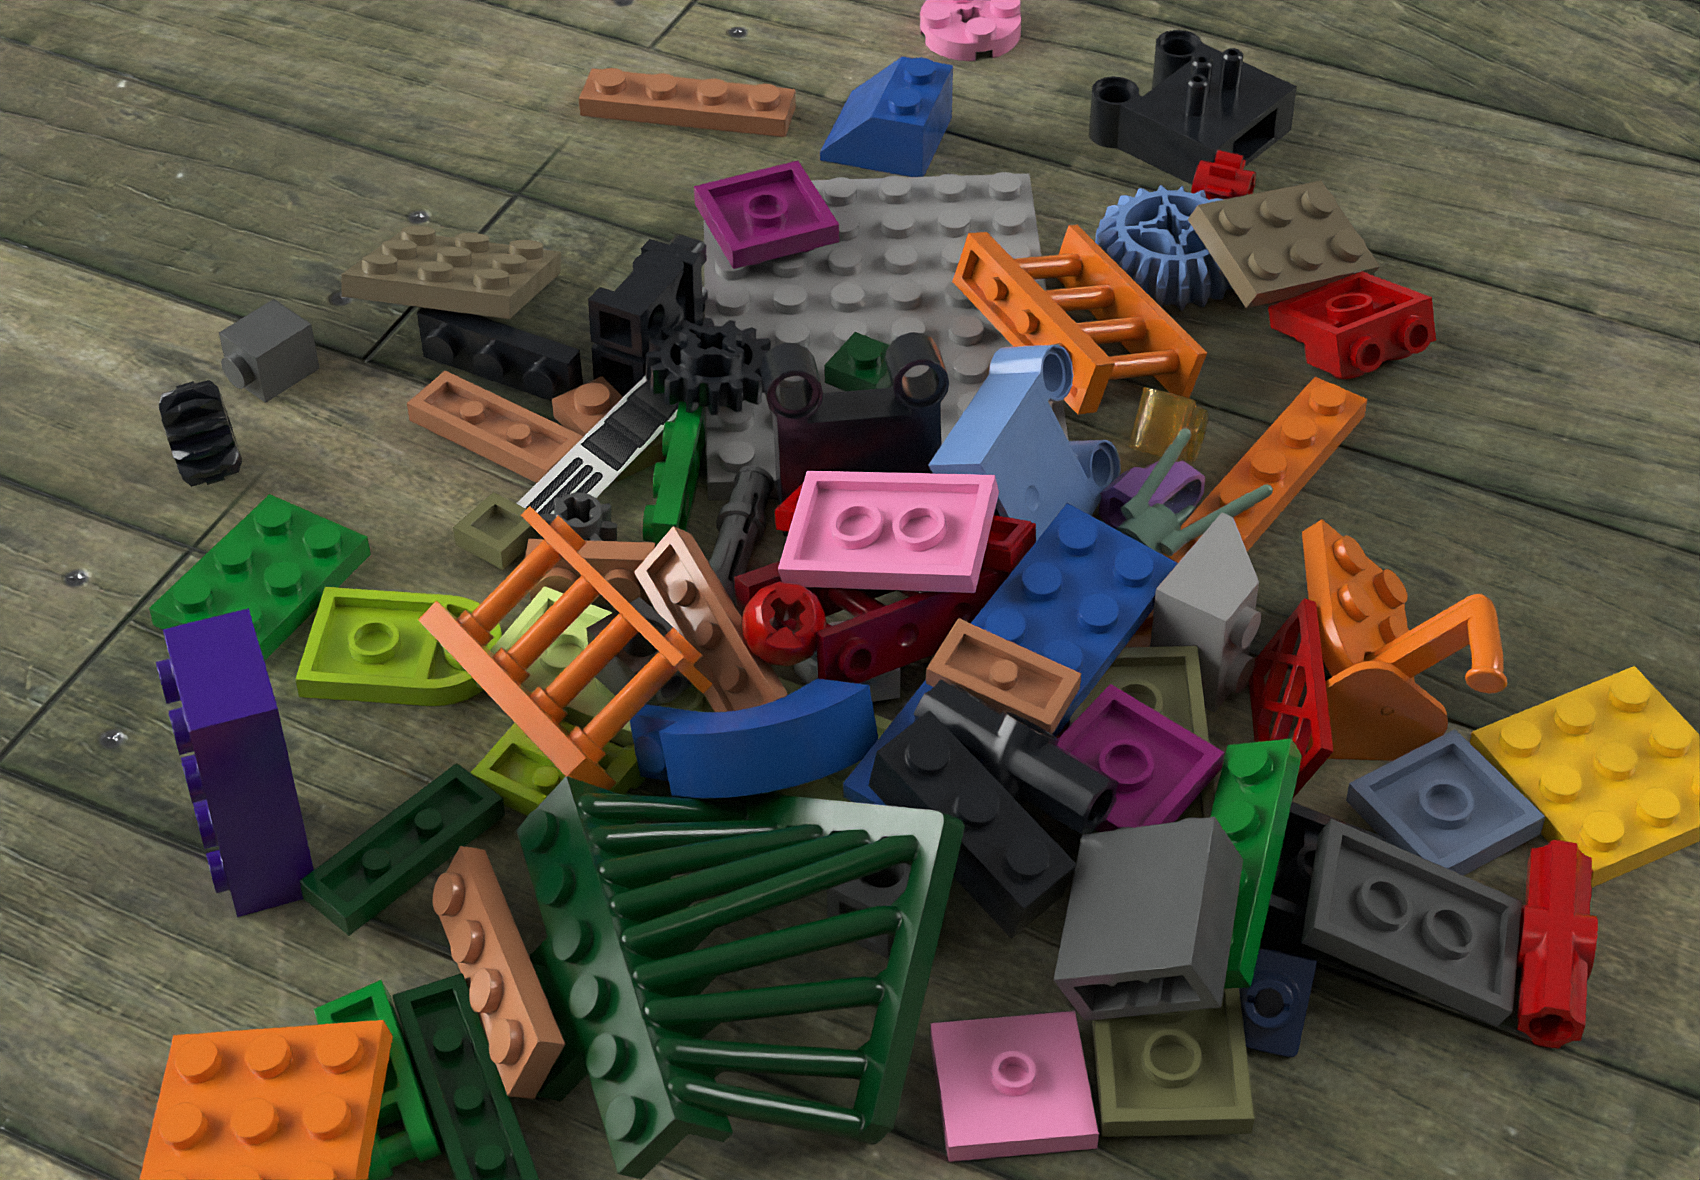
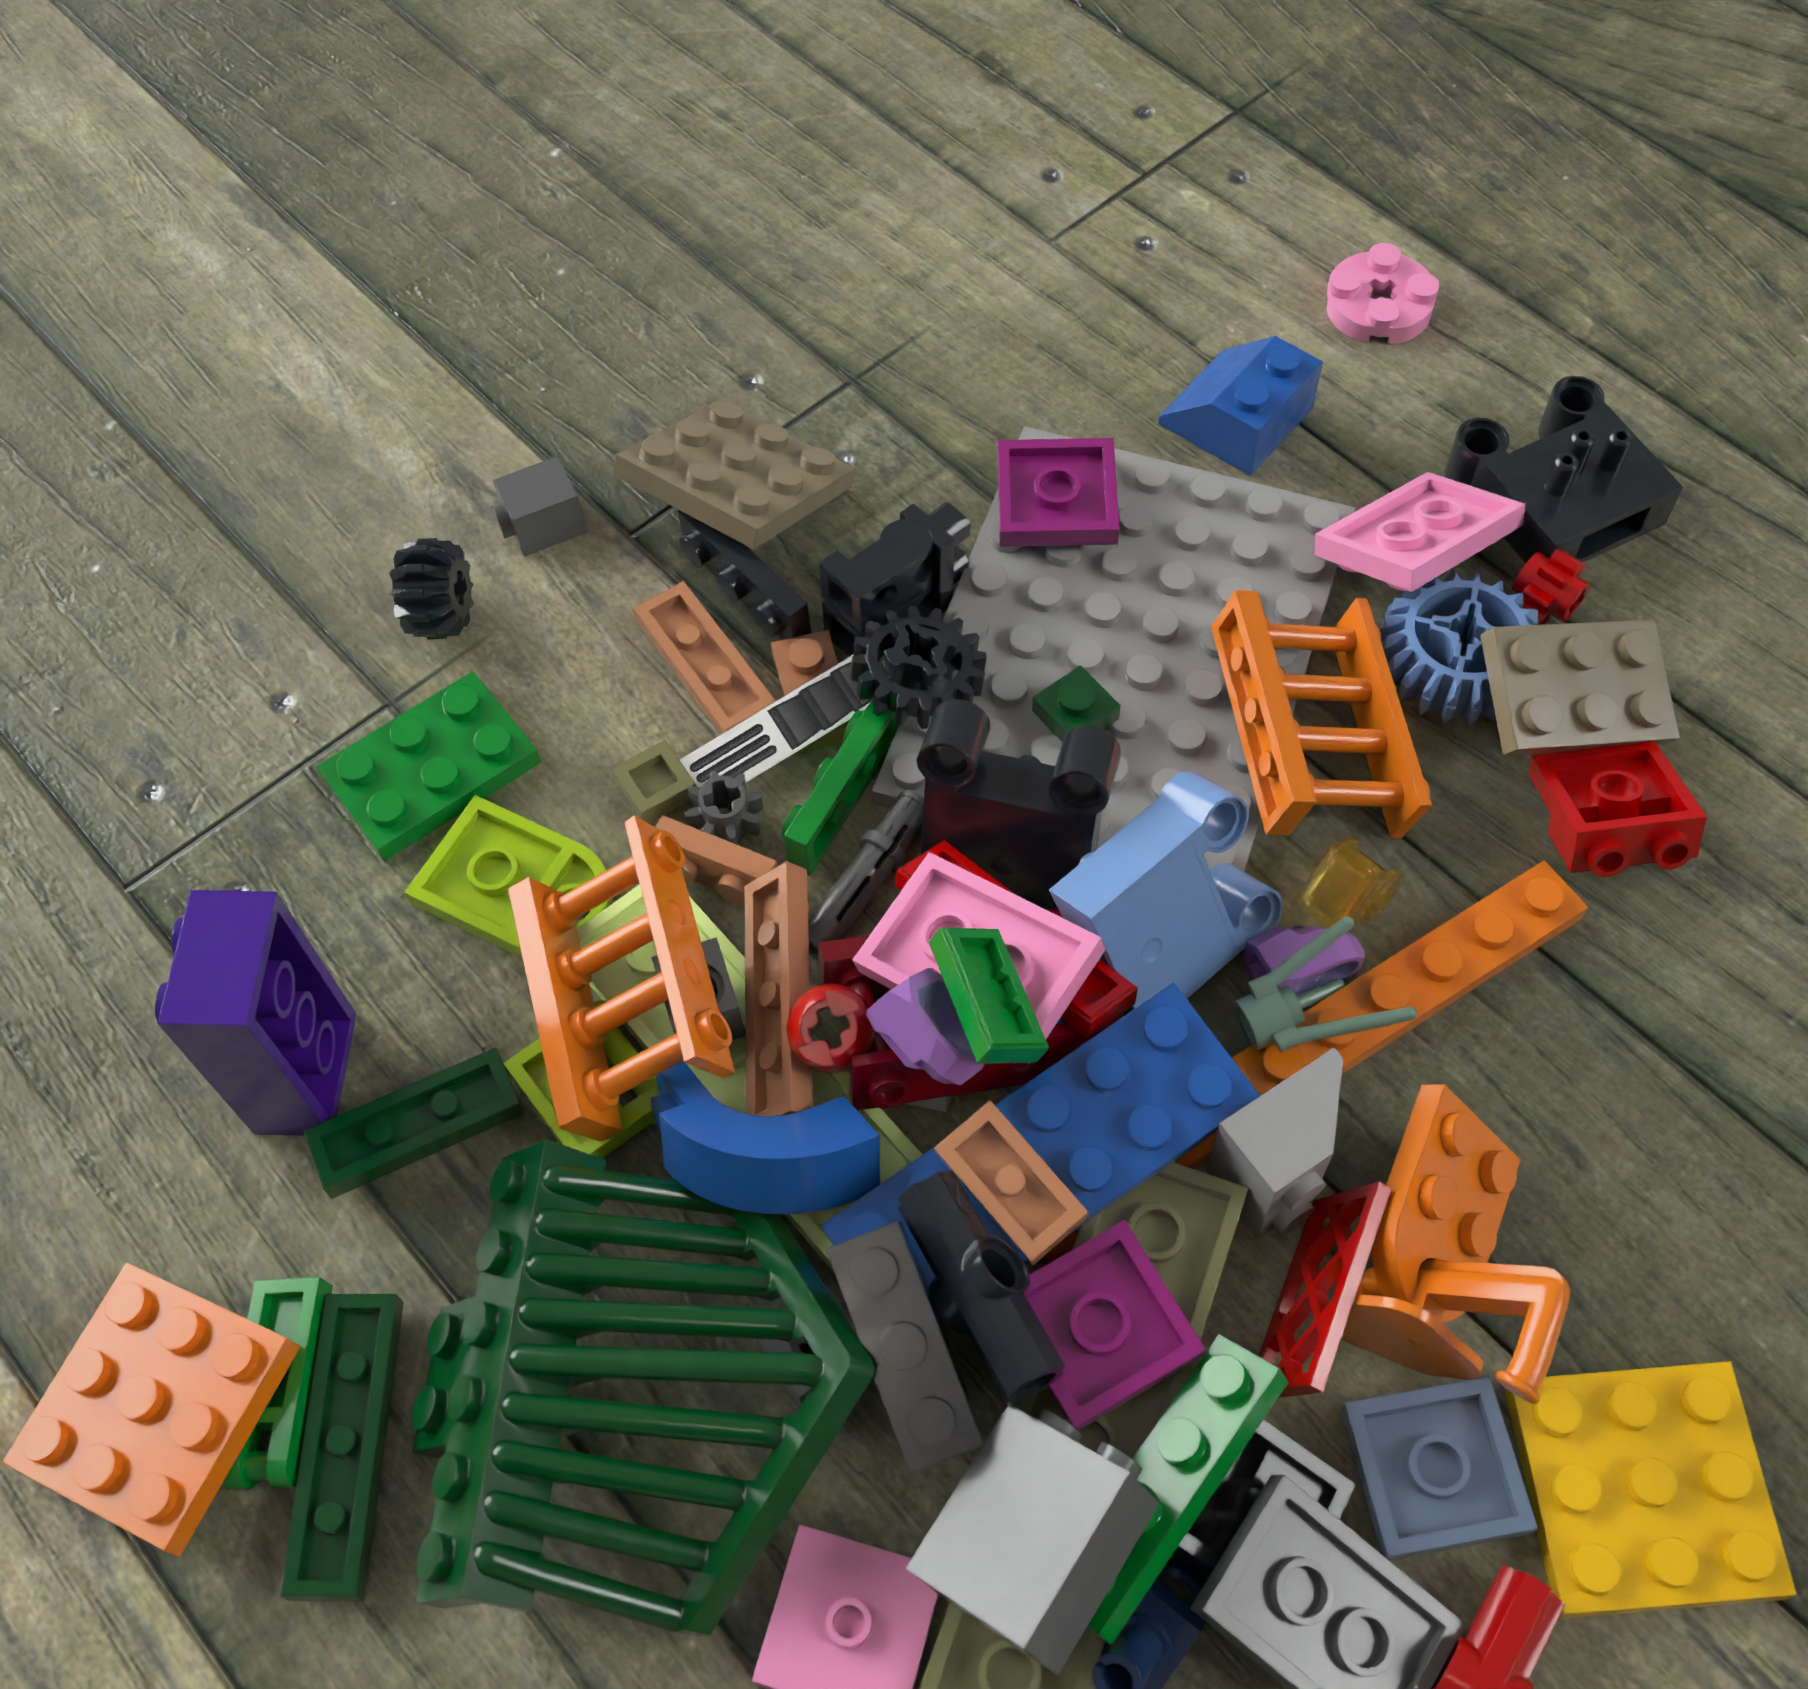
camera: 25 degrees right, 15 degrees up
nougat plate [433,846,565,1099] -> none
nougat plate [579,68,796,137] -> none
none -> medium lavender rock [866,968,985,1085]
none -> green plate [929,927,1049,1063]
none -> bright pink plate [1314,472,1525,592]

